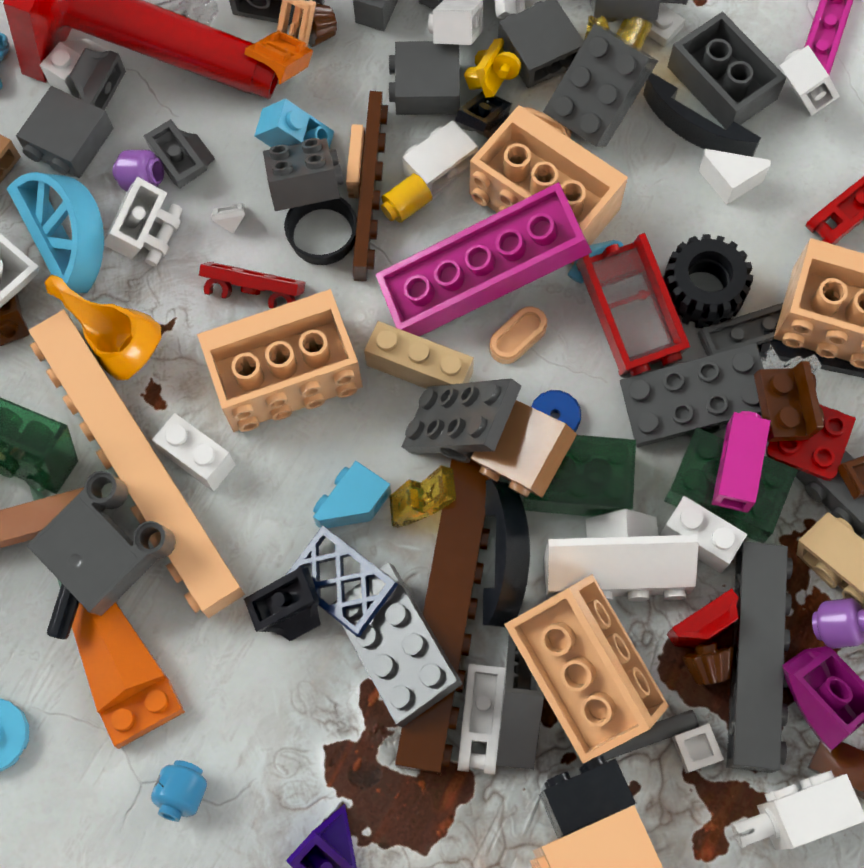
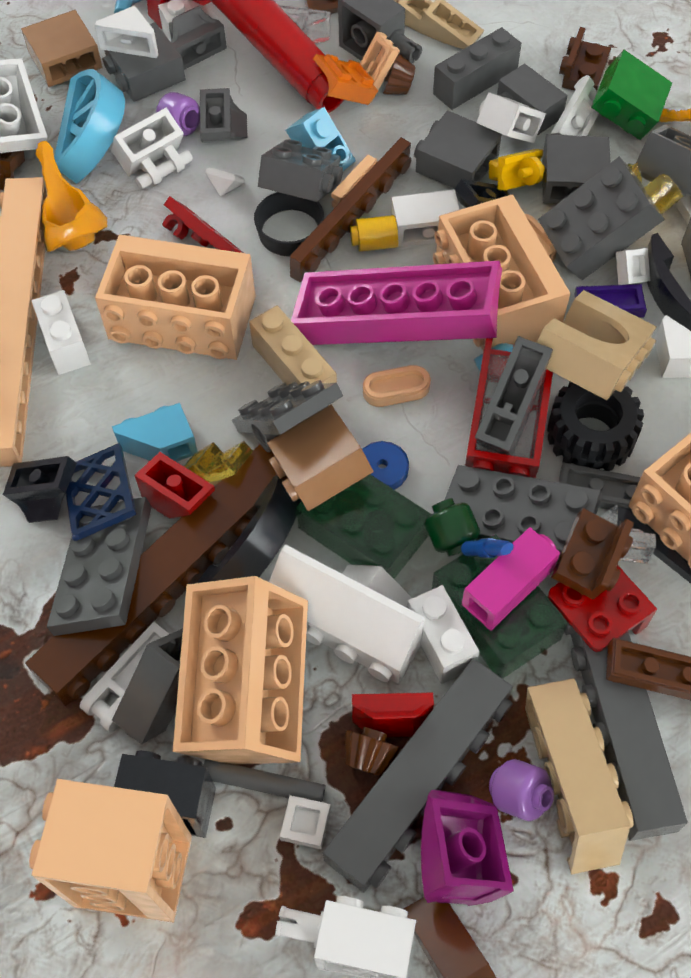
camera: 30 degrees right, 10 degrees down
none -> white slope [95,5,158,58]
none -> red slope [134,452,215,519]
none -> dark green head [424,498,481,557]
none -> blue piece [461,538,514,558]
none -> dark grey slope [475,336,553,455]
none -> tan arch [537,290,657,400]
none -> dark purple tile [574,284,647,318]
none -> white plate [616,248,650,285]

